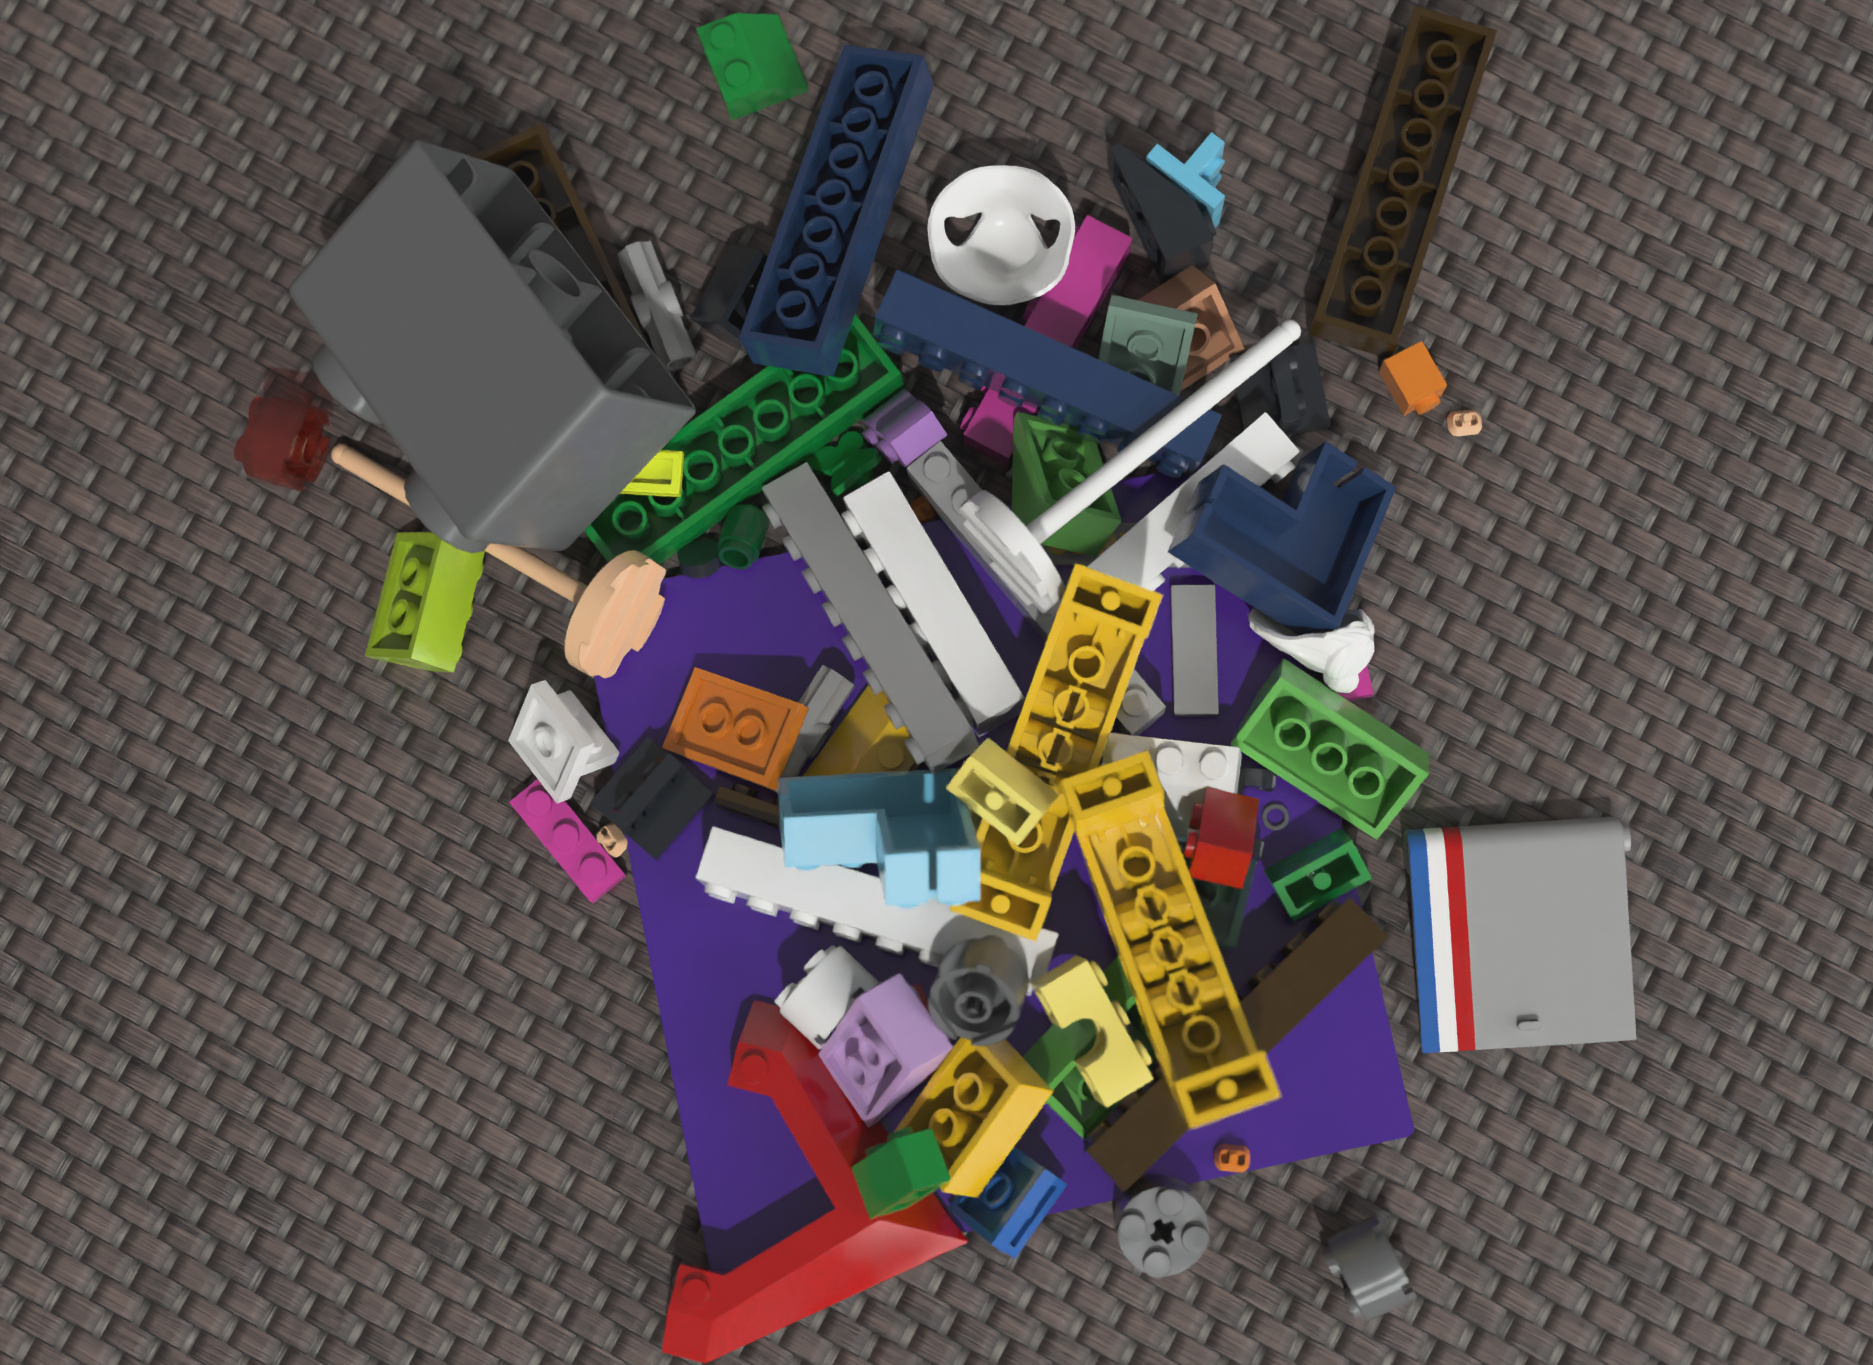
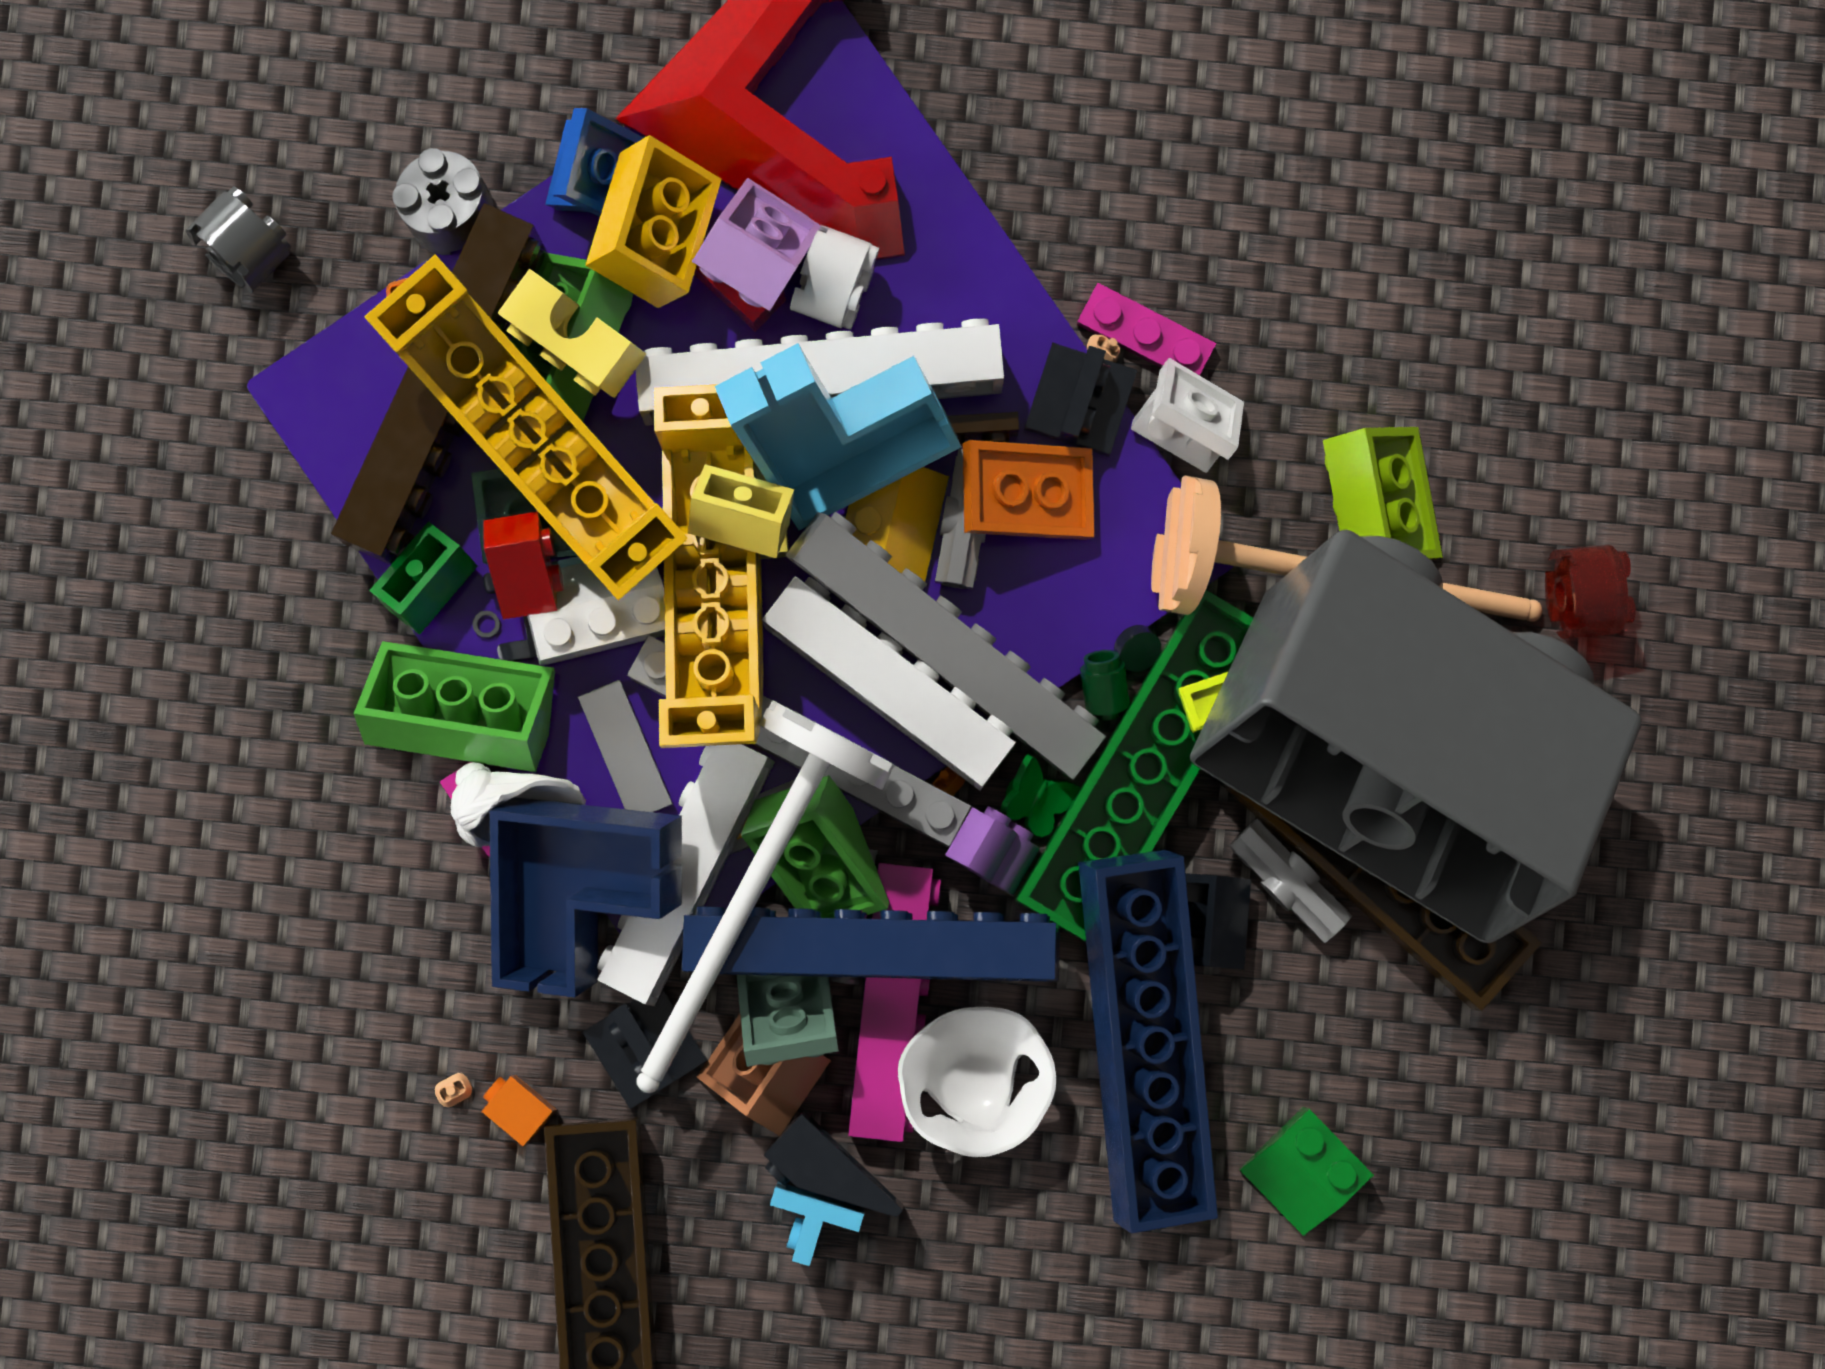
camera: 145 degrees right, 5 degrees up
green brick [851,1127,951,1219] -> none
dark grey brick [928,935,1030,1046] -> none
light grey door [1403,816,1637,1053] -> none

